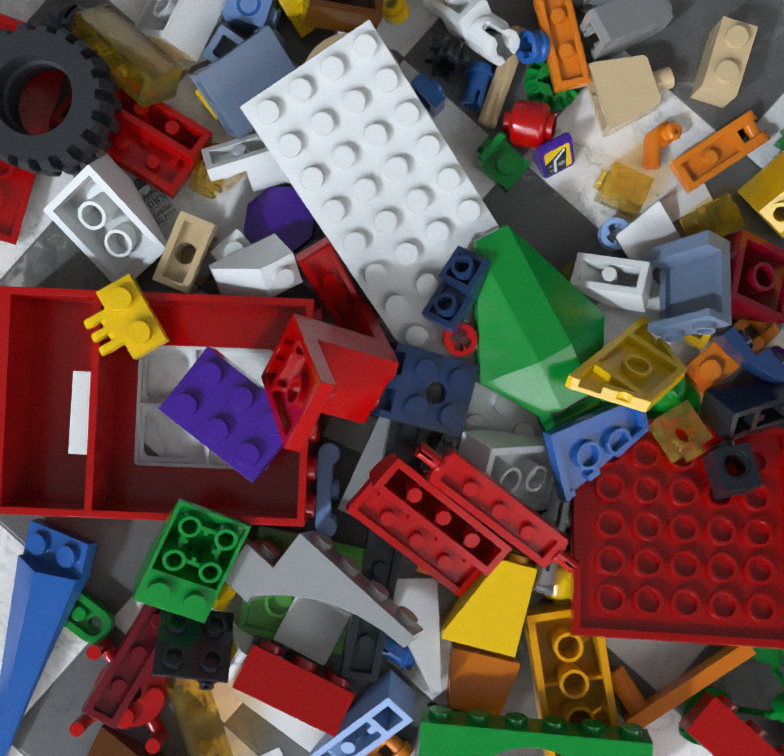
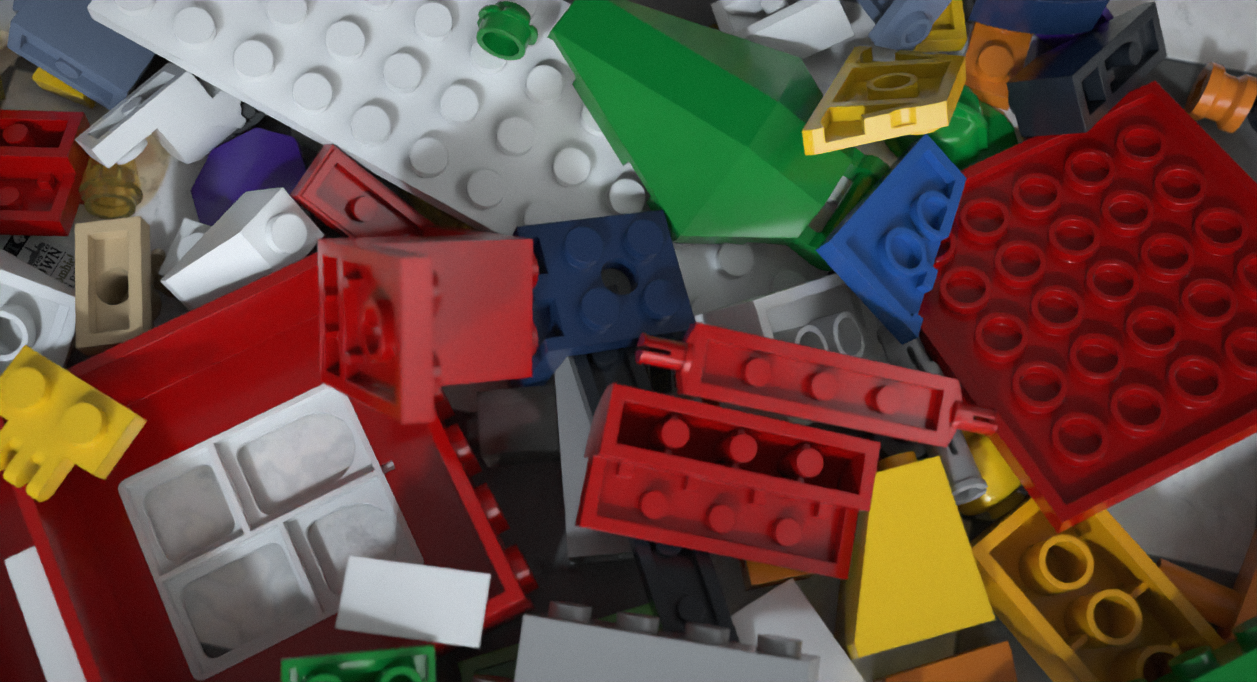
camera: 30 degrees left, 15 degrees down
dark purple brick [159,347,283,482] -> none
medium blue plate [315,442,342,537] -> none
dark blue slope [421,245,491,335] -> none
red bush [441,322,478,357] -> none
clear yellow brick [649,400,713,464] -> none
black brick [702,440,763,500] -> none
none -> white sticker [335,555,491,648]
none -> green plate [476,1,538,60]

